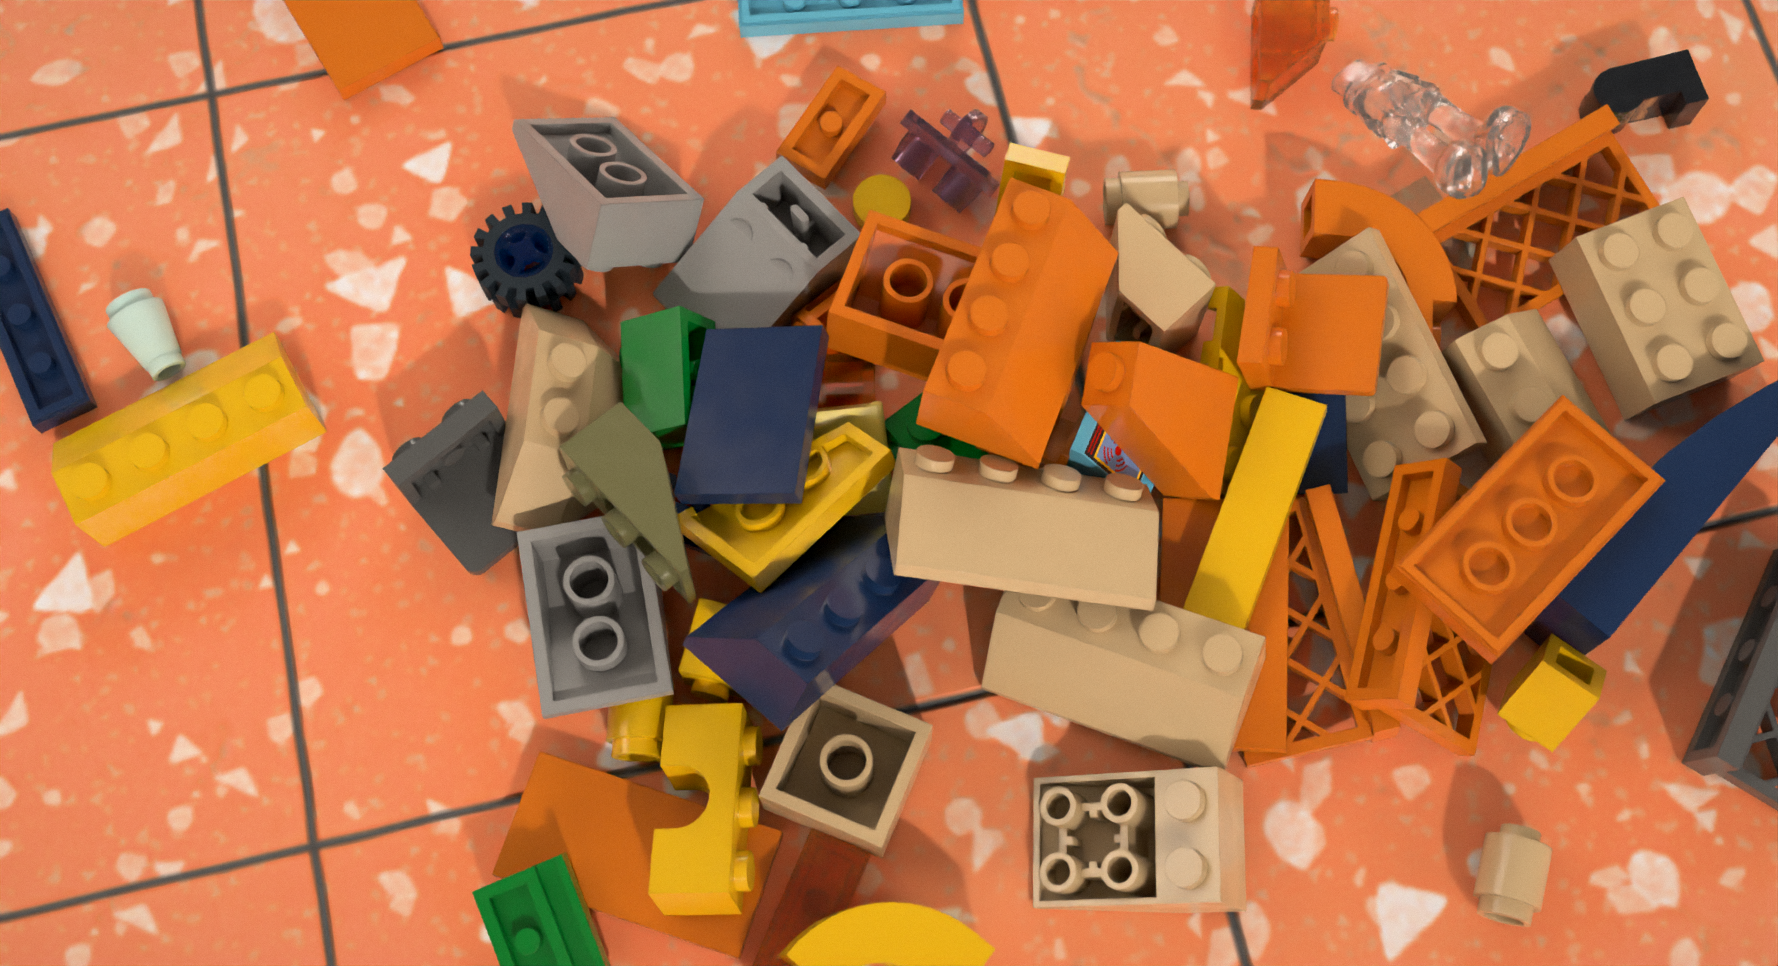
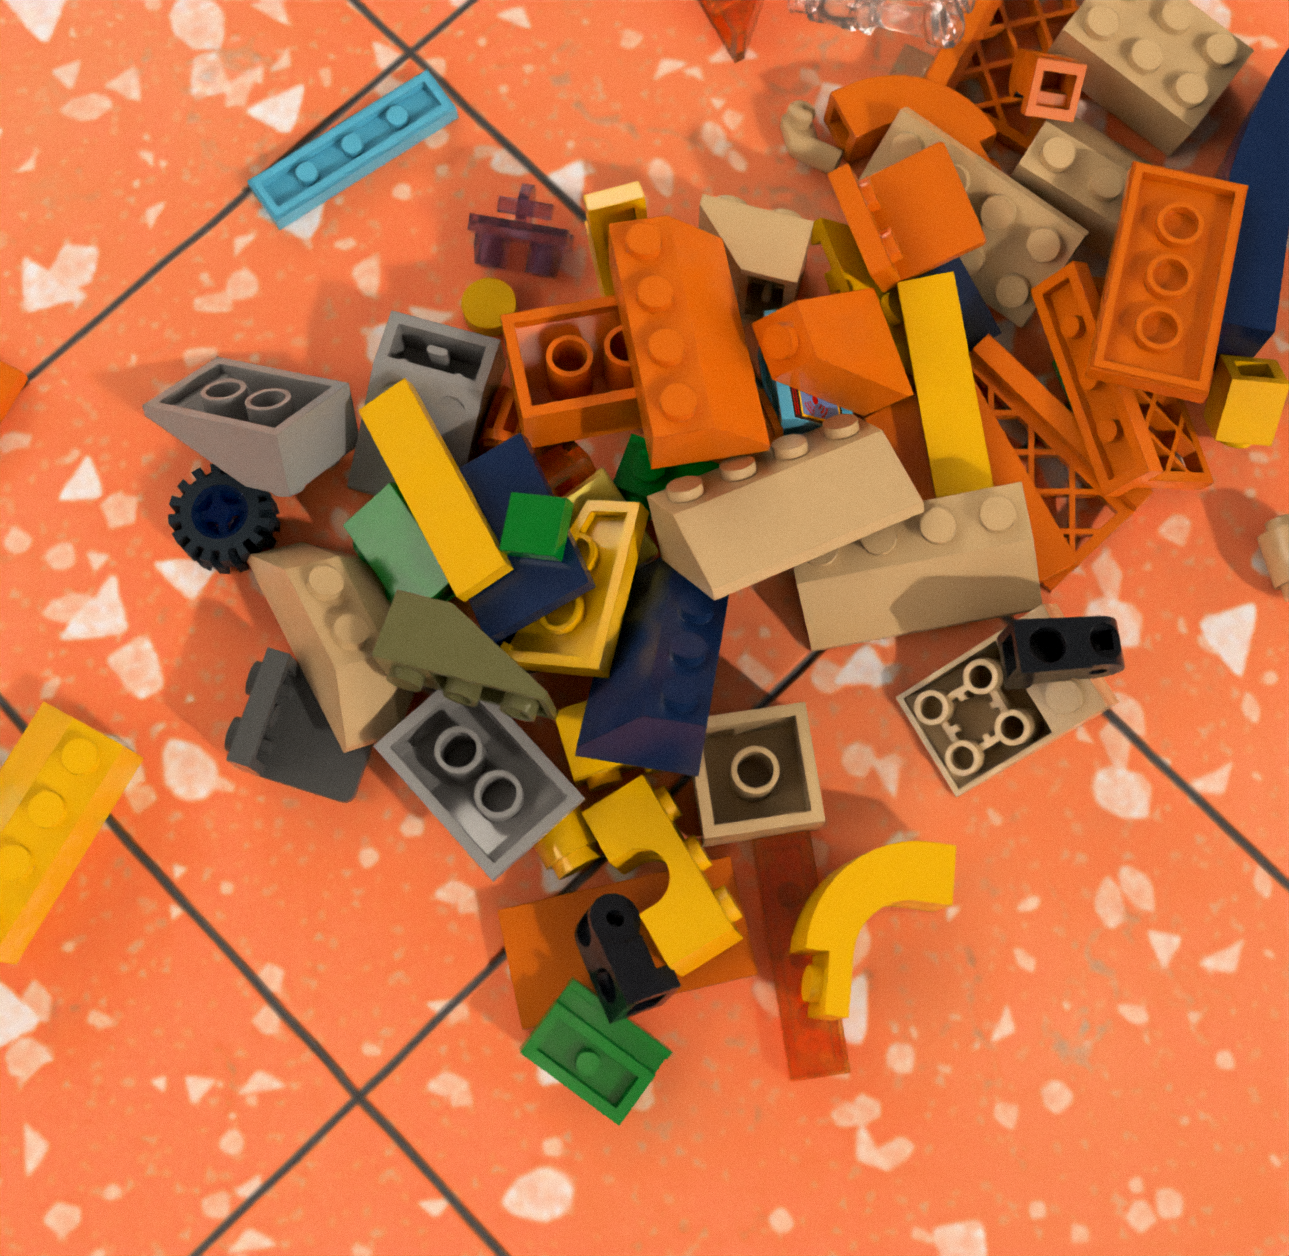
camera: 30 degrees left, 5 degrees up
orange plate [776,65,886,190] -> none
tan brick [1103,169,1189,229] -> none
none -> yellow tile [358,378,514,602]
none -> green tile [499,492,574,562]
none -> black leg [575,893,681,1024]
none -> tan arm [780,100,844,173]
none -> black leg [997,616,1125,690]
none -> orange leg [1009,48,1087,123]

